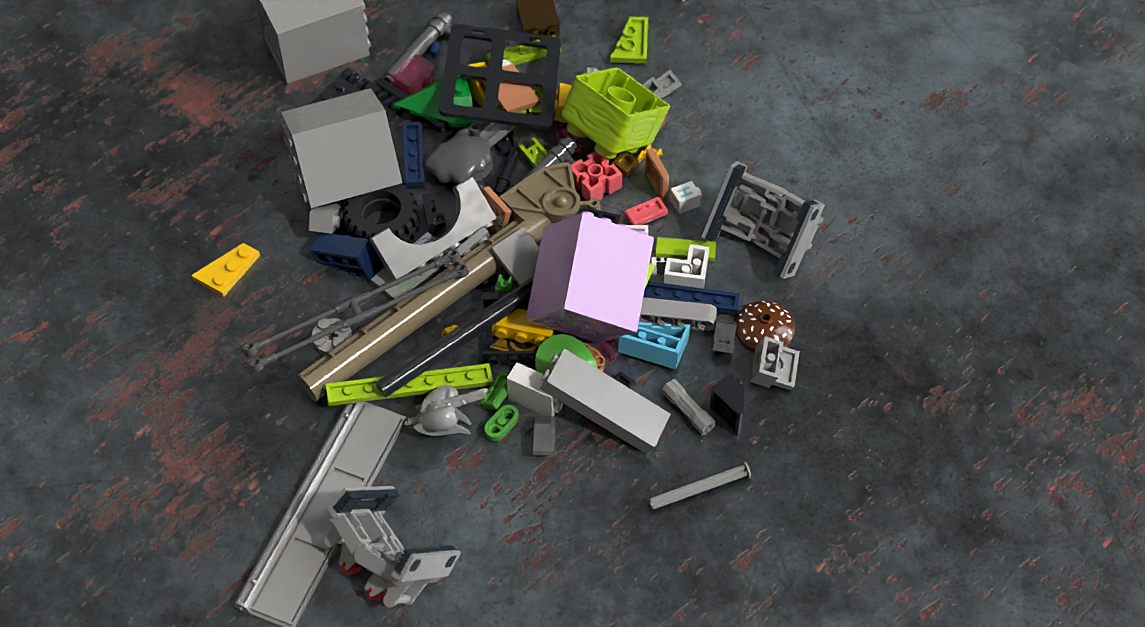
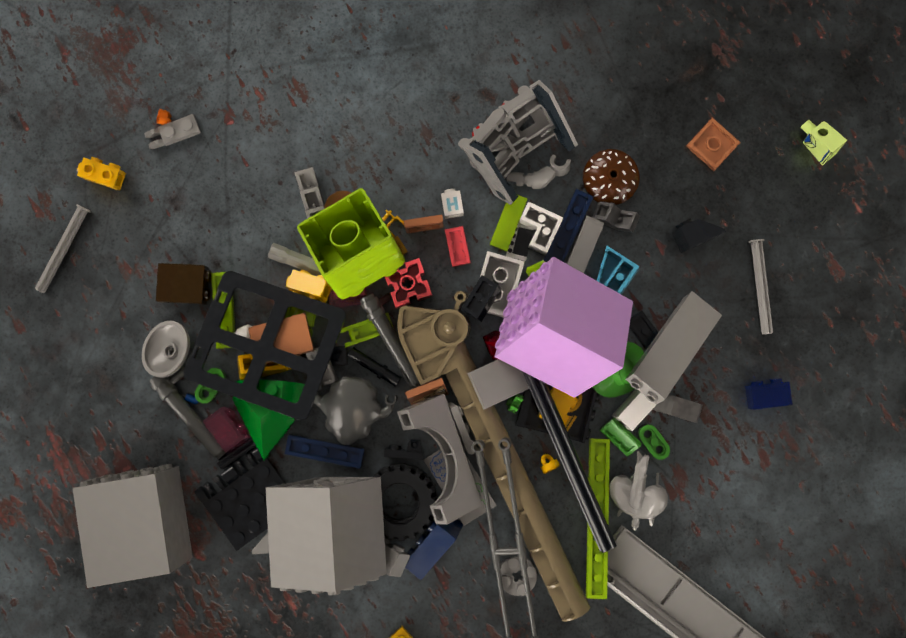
camera: 75 degrees left, 30 degrees up
light grey container [324,486,461,607] -> none
lime wing [610,17,648,64] -> none
light grey axle [662,379,715,435] -> none
light grey brick [750,336,800,390] -> none
none -> light grey dish [142,321,190,378]
none -> bright green plate [195,368,226,404]
none -> light grey piece [507,154,571,189]
none -> nougat tile [686,117,741,171]
none -> clear blue brick [745,378,793,410]
none -> yellowish green torso [801,119,847,165]

